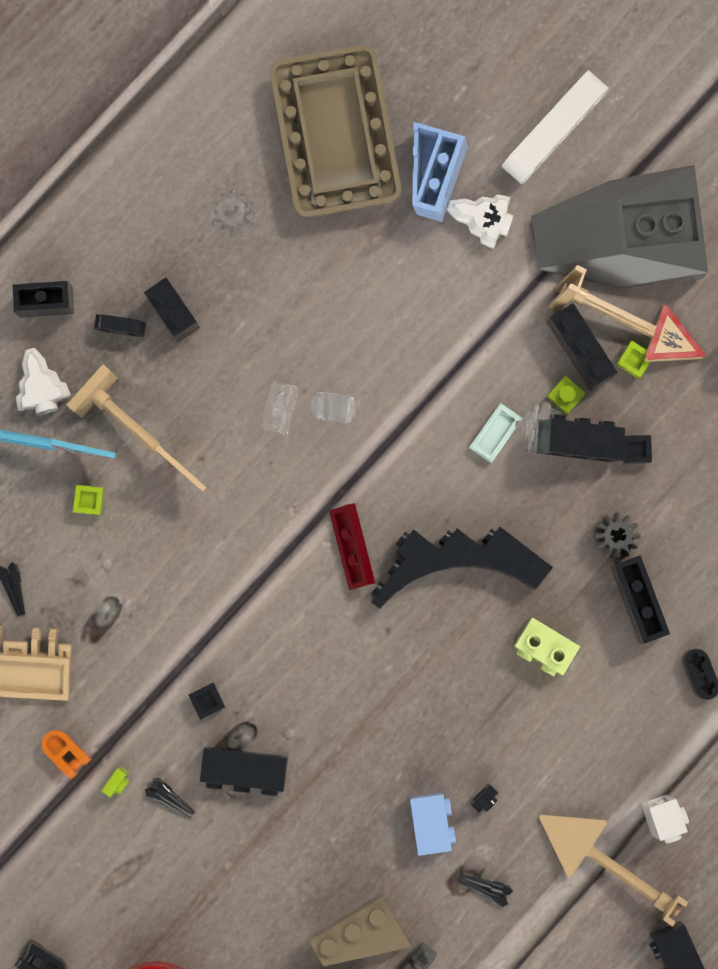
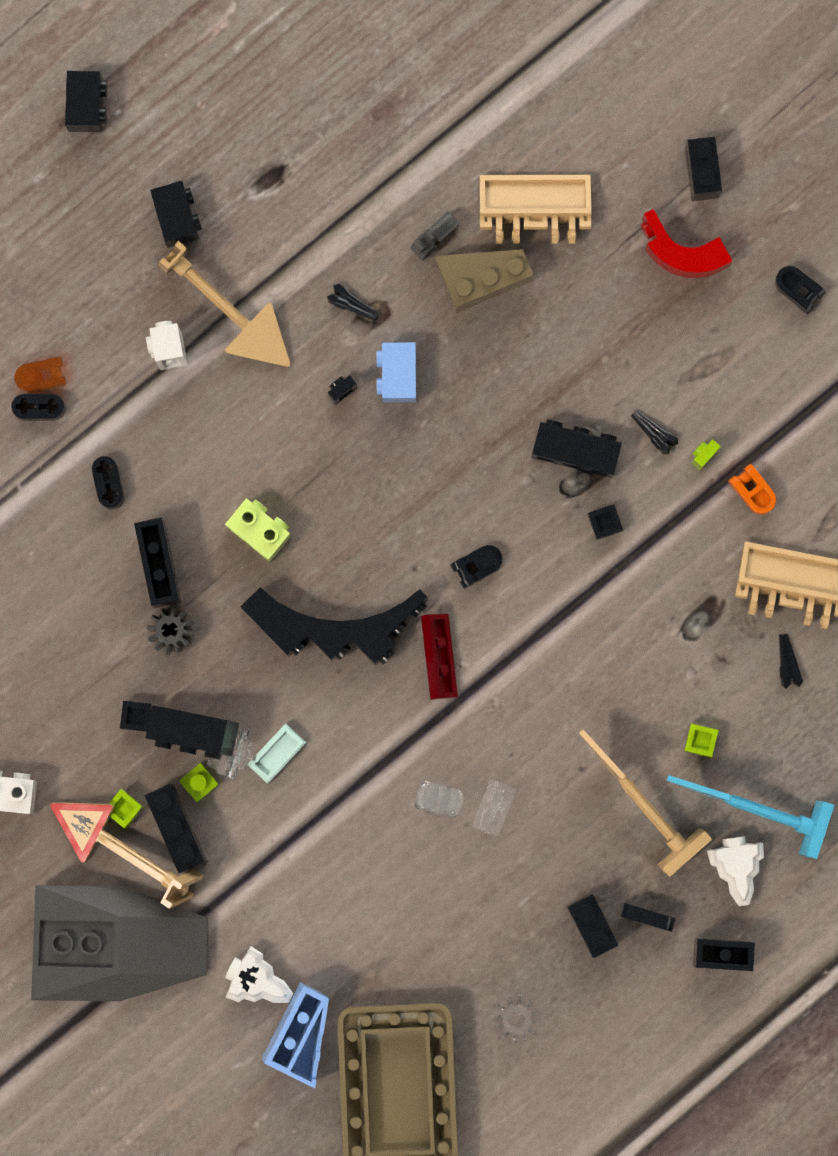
camera: 170 degrees left, 0 degrees up
white beam [501,70,609,185] -> none
none -> black plate [450,545,502,589]

